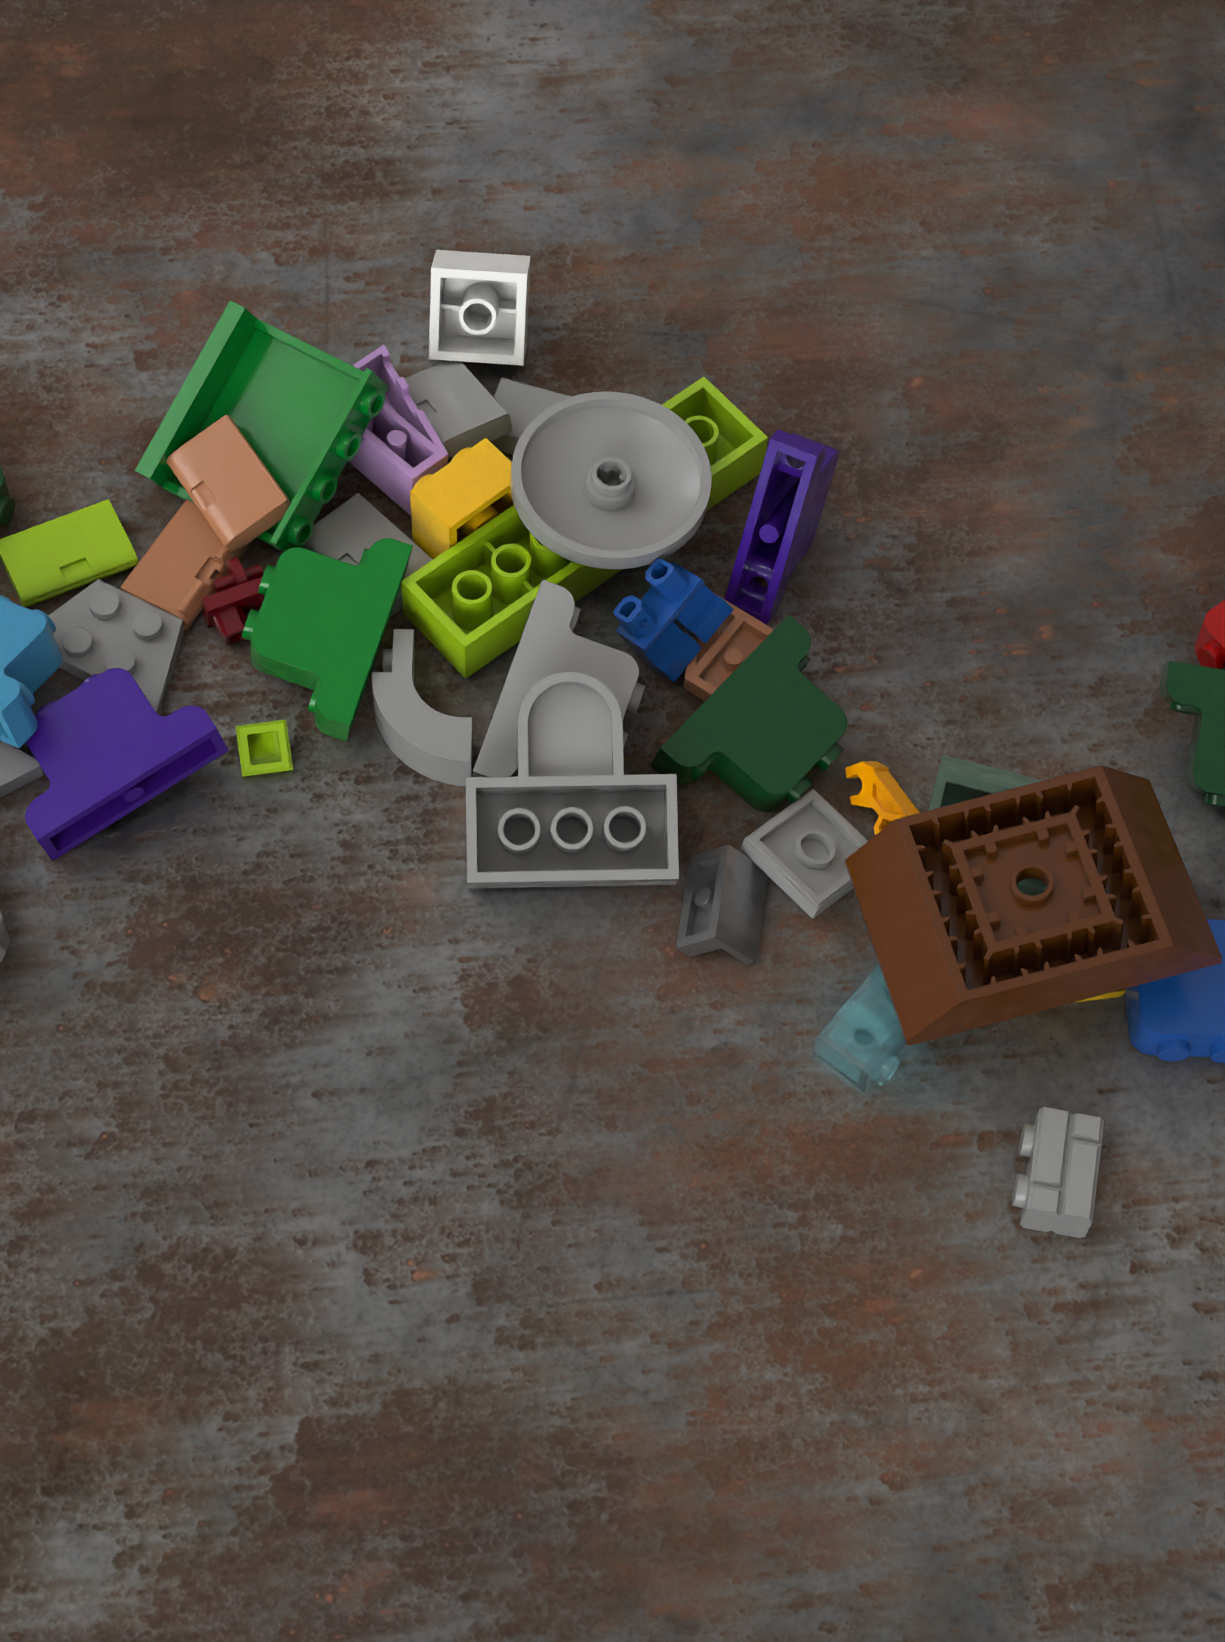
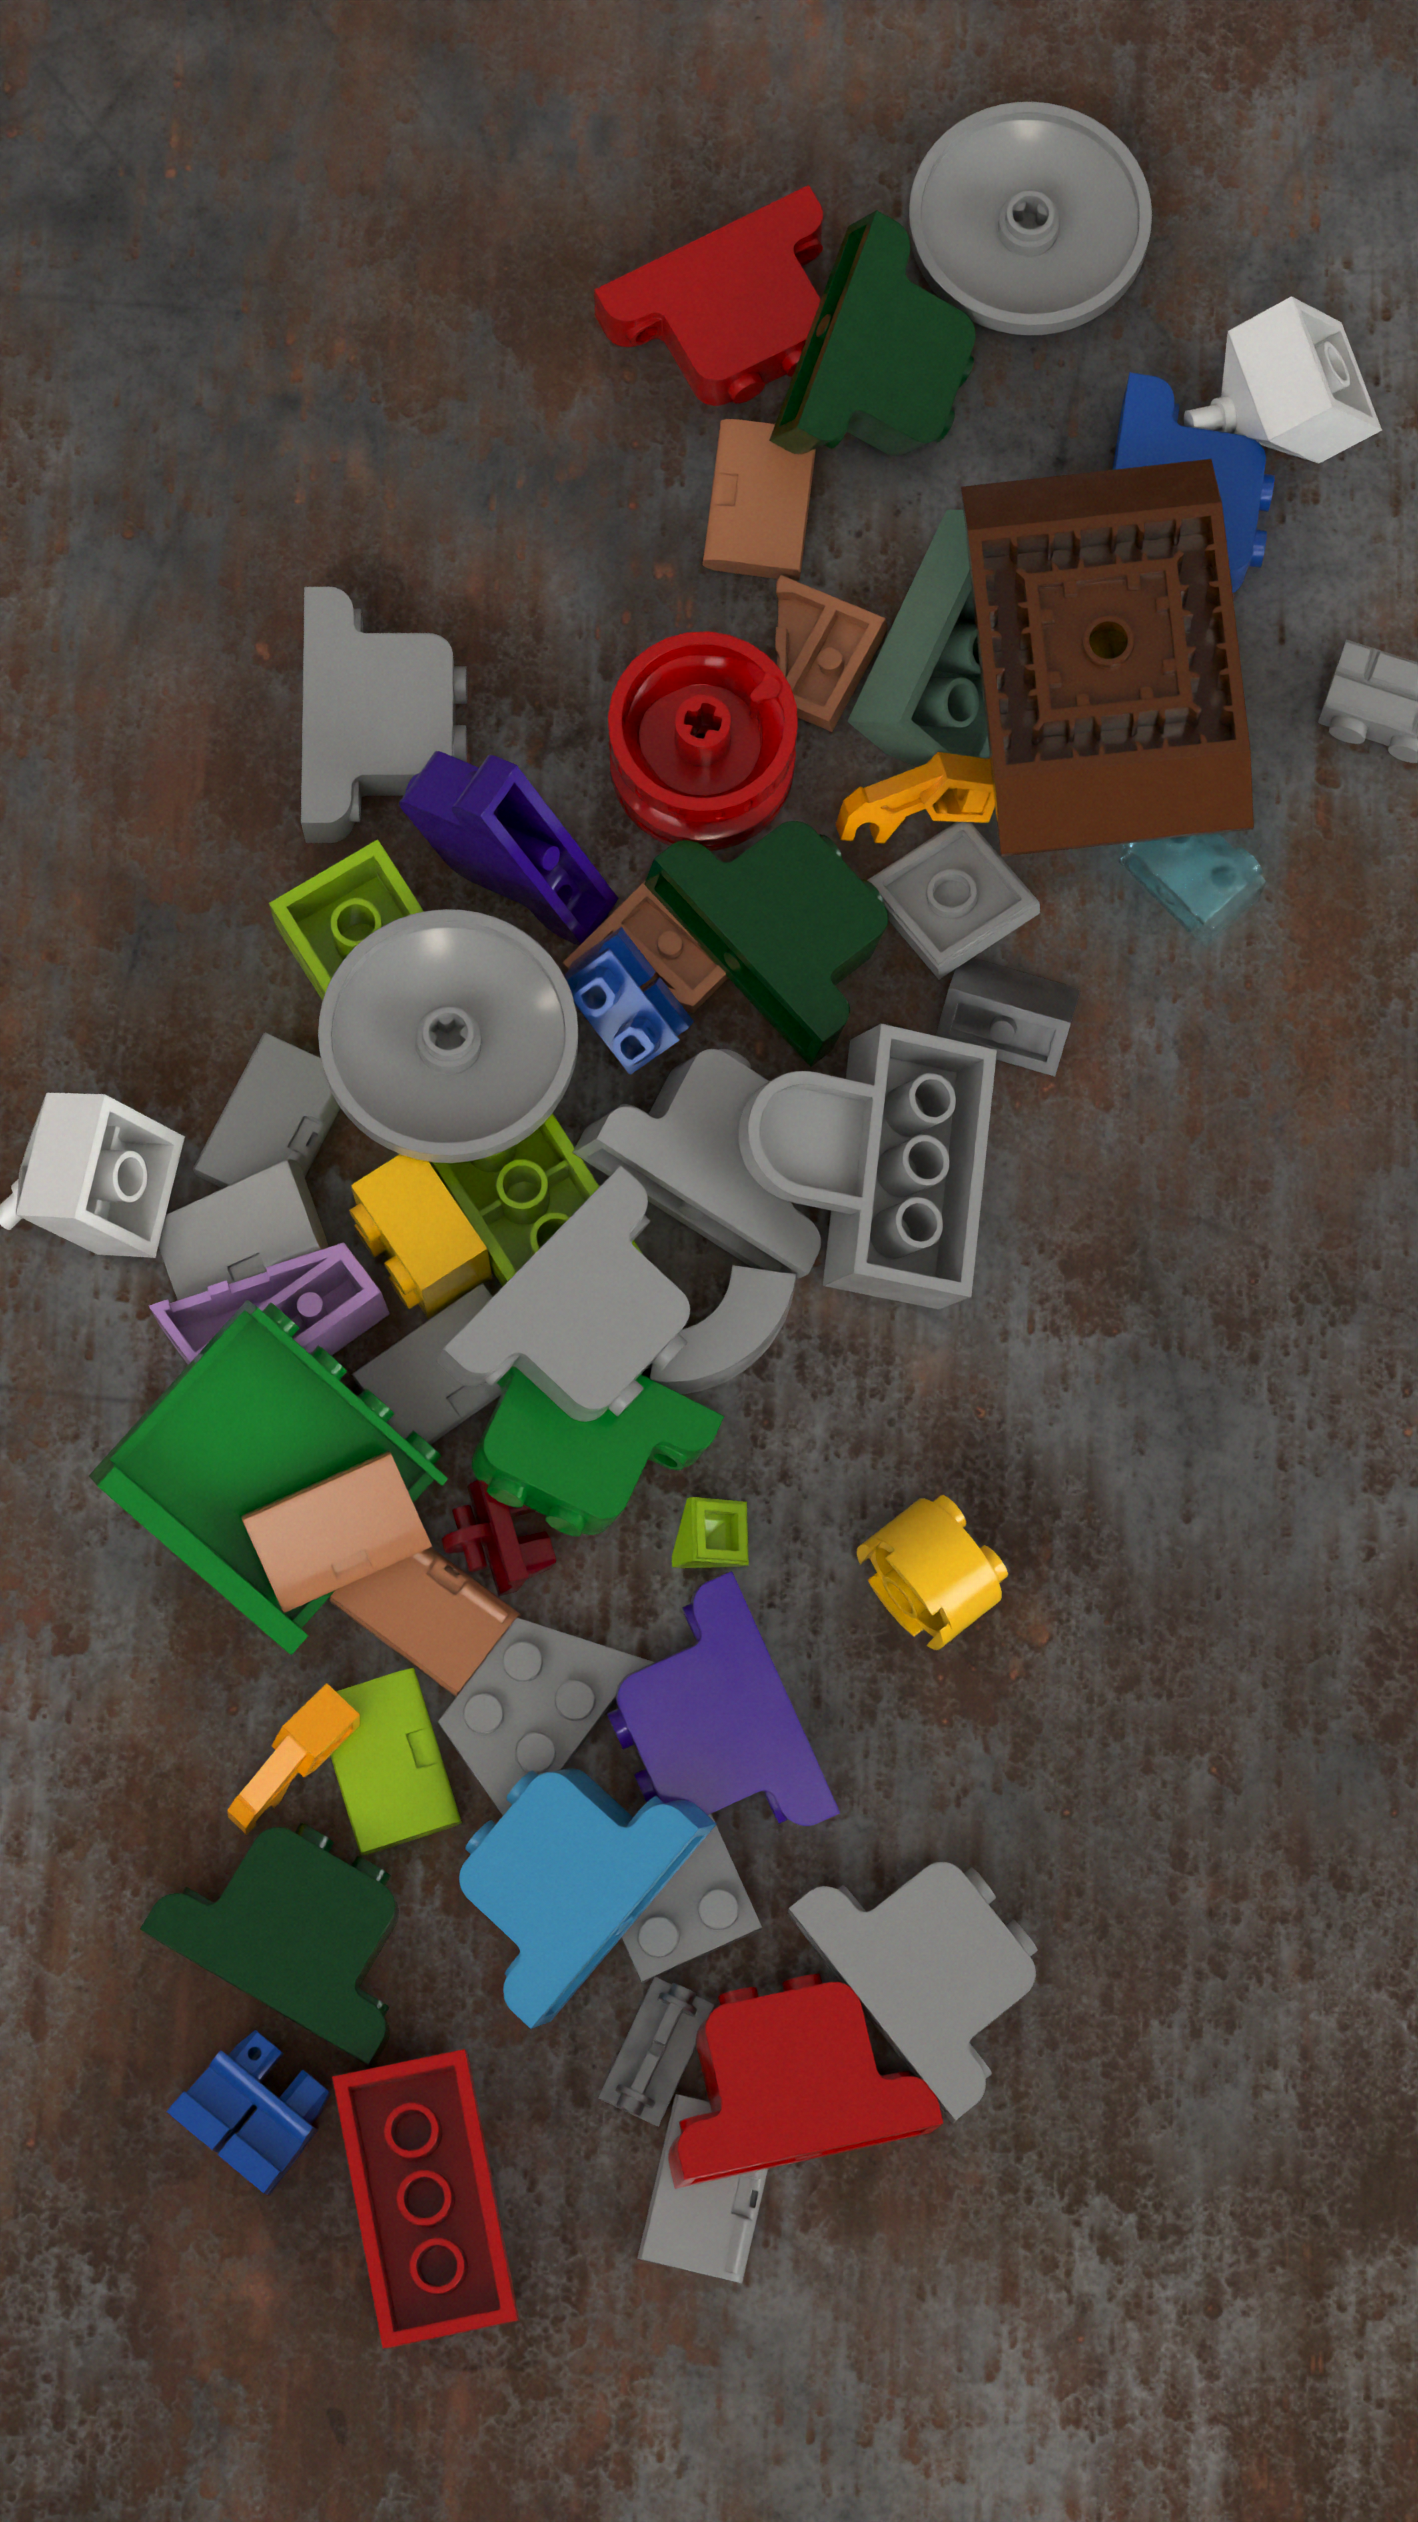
camera: 80 degrees left, 15 degrees up
none -> light orange piece [227,1683,360,1835]
none -> light grey brick [301,587,468,843]
none -> light grey brick [436,1165,690,1422]
none -> red piece [608,631,798,851]
none -> nougat piece [703,419,816,581]
none -> nougat wing [775,575,888,732]
none -> yellow brick [857,1495,1008,1650]

